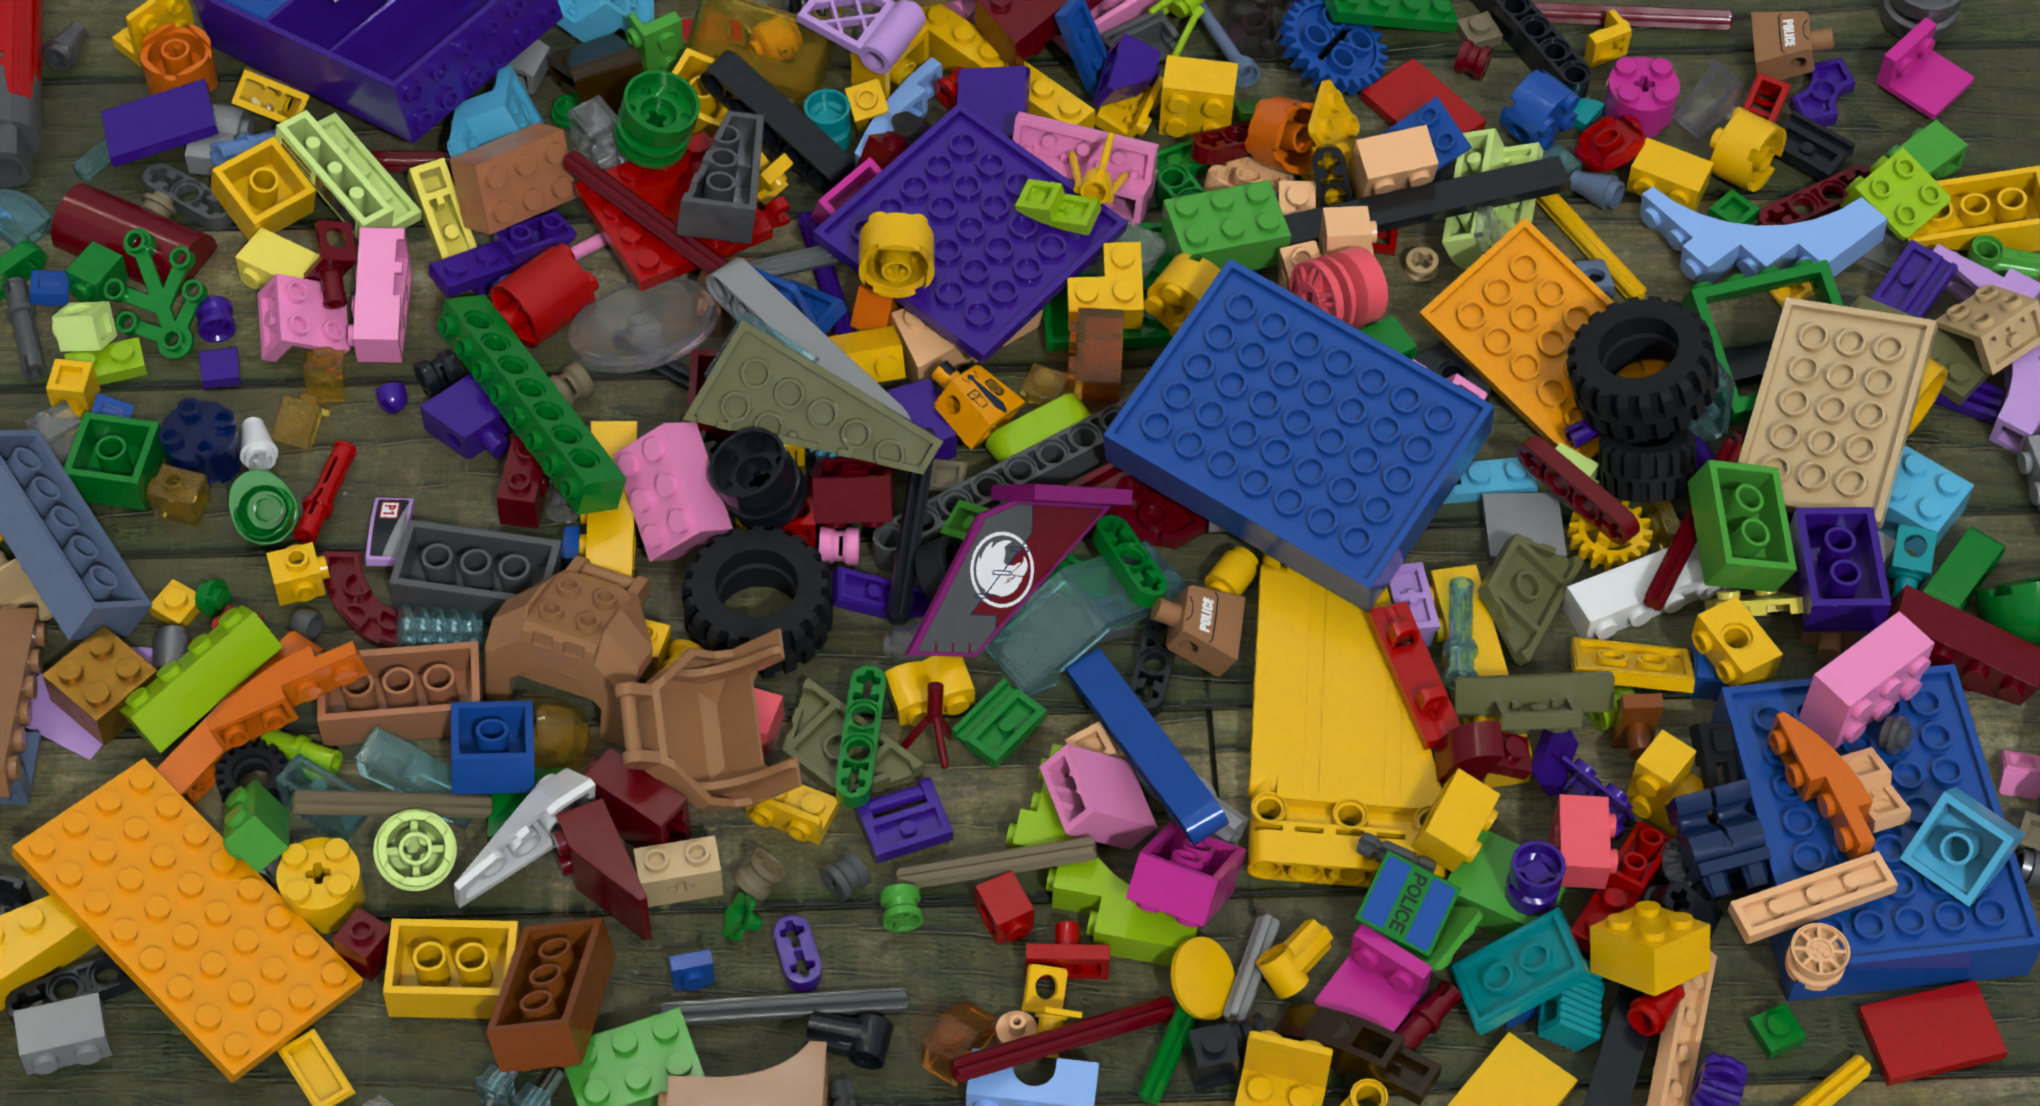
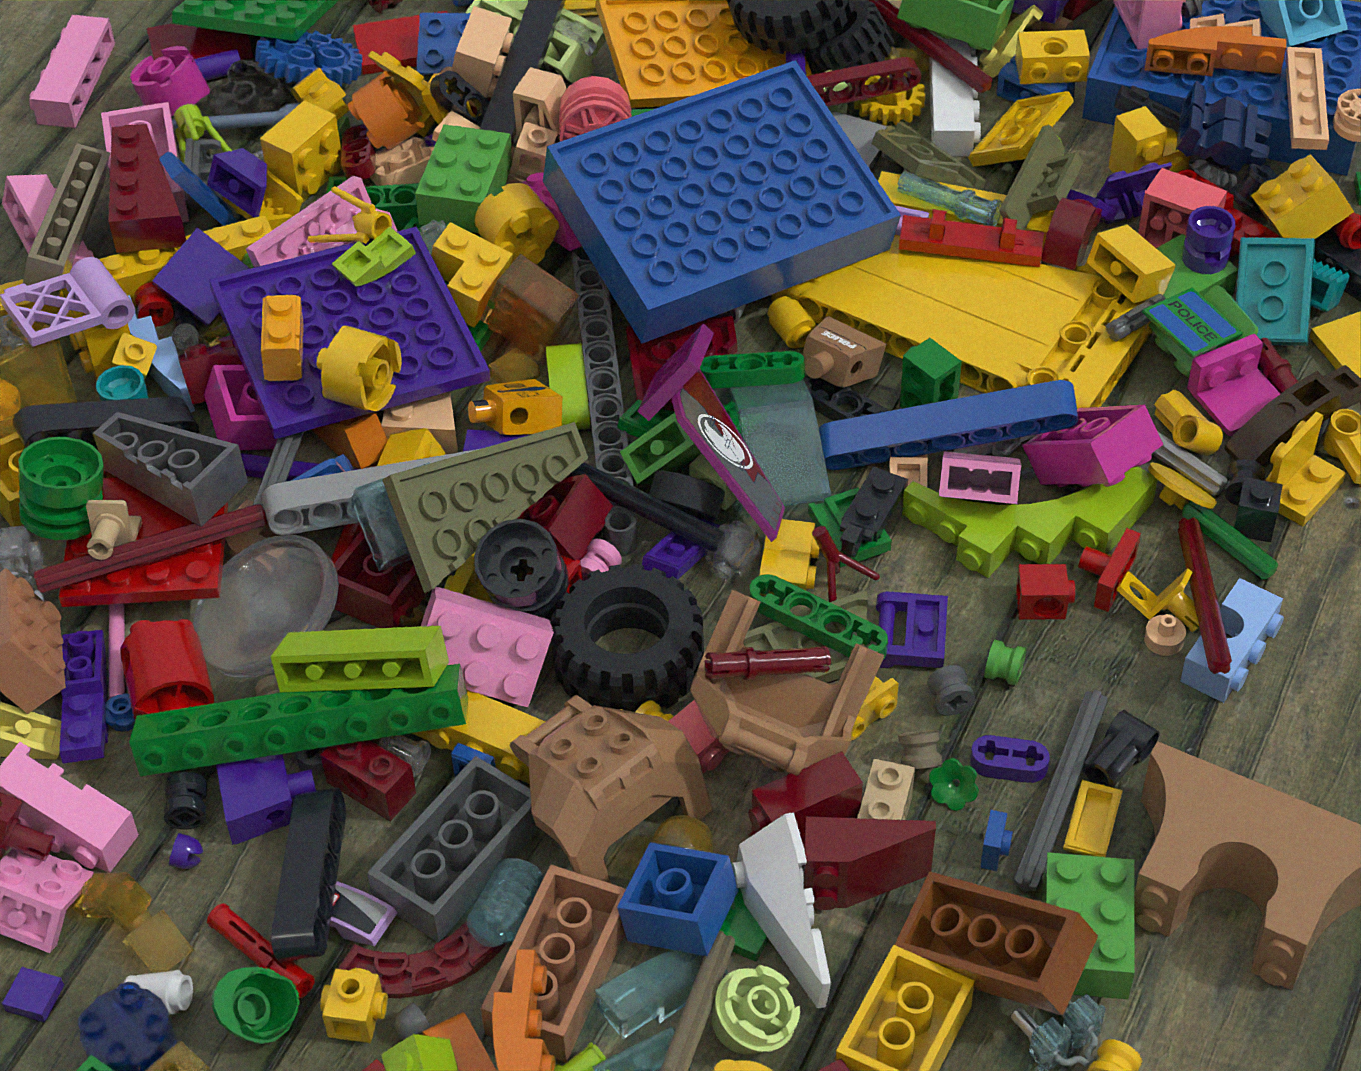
camera: 60 degrees left, 5 degrees down
dark tan axle [896,836,1097,888] -> none
clear orange slope [920,1000,999,1087] -> none
dark orange tile [1610,693,1664,760] -> none
none -> tan bracket [86,500,142,560]
none -> light orange brick [261,295,303,381]
none -> lime brick [270,626,449,692]
none -> black beam [271,787,346,962]
none -> yellow brick [291,67,349,120]
none -> dark red pin [704,646,831,680]
none -> black hinge [839,467,908,558]
none -> green brick [900,337,962,408]
none -> yellow tile [1063,780,1123,857]

